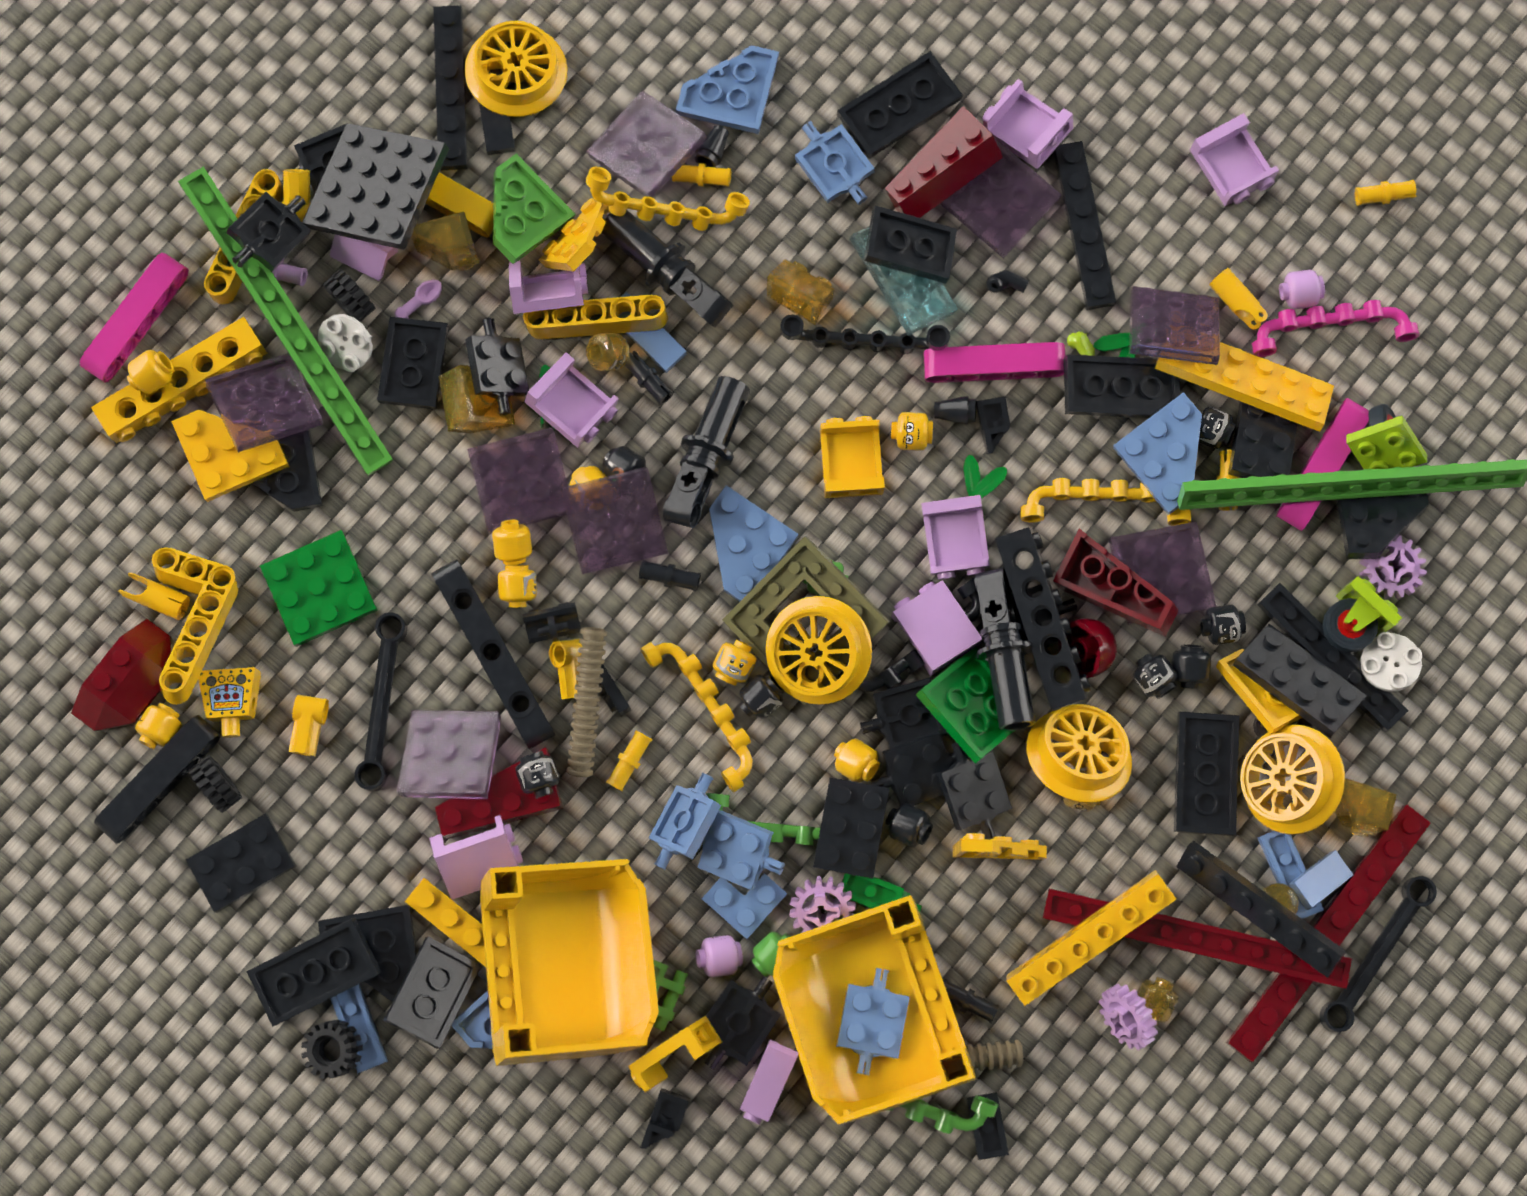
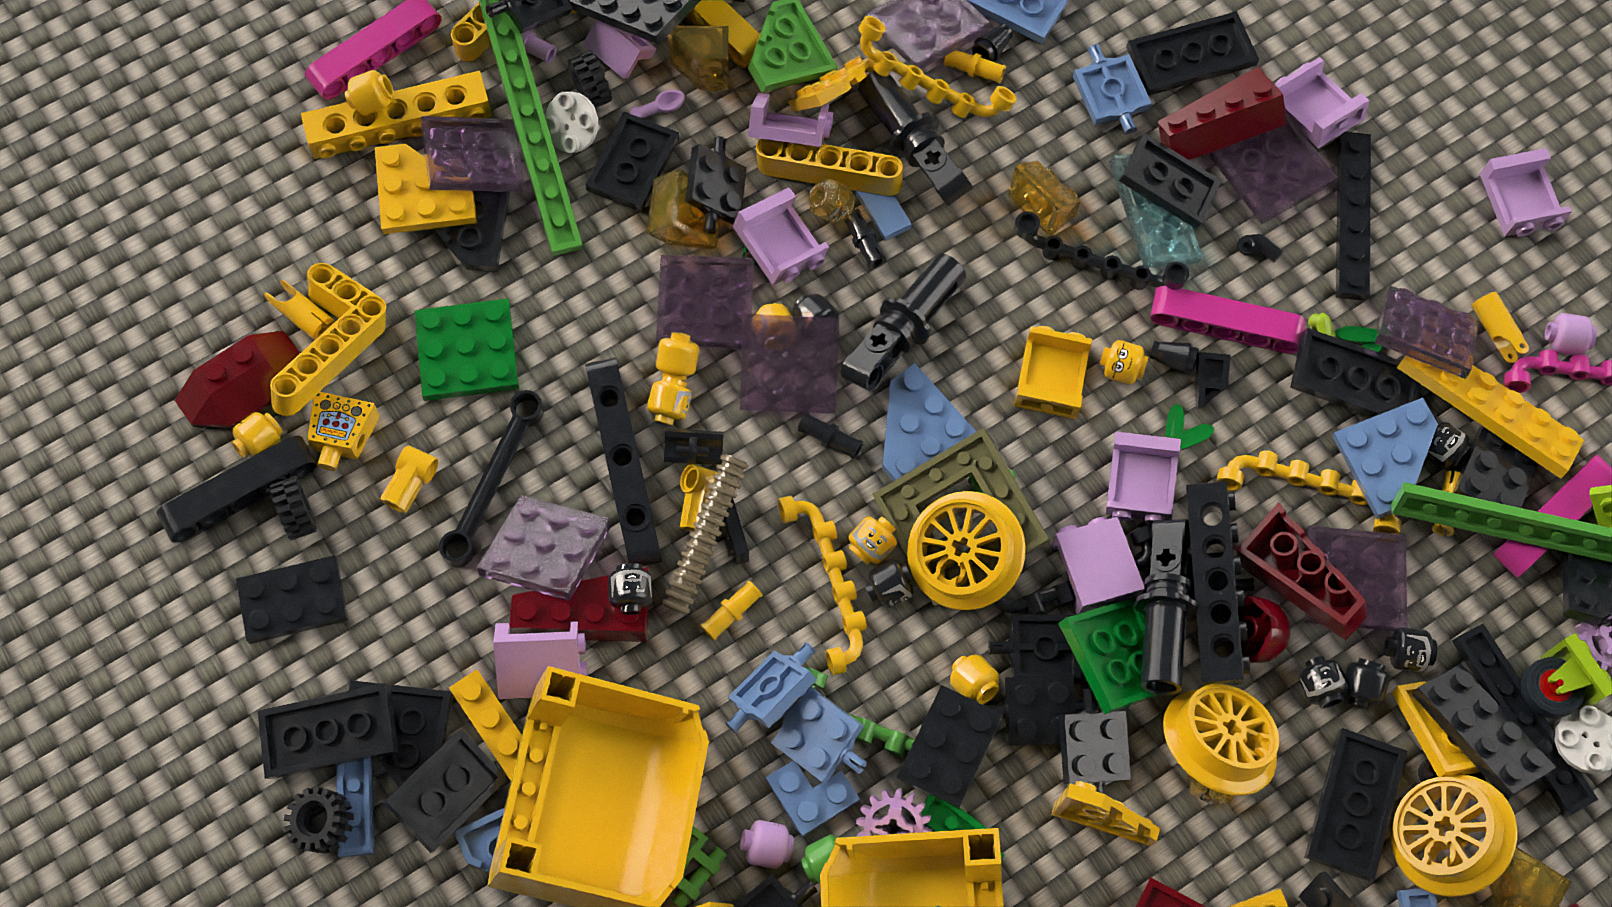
camera: 15 degrees right, 10 degrees down
black head [886,803,933,848] -> none

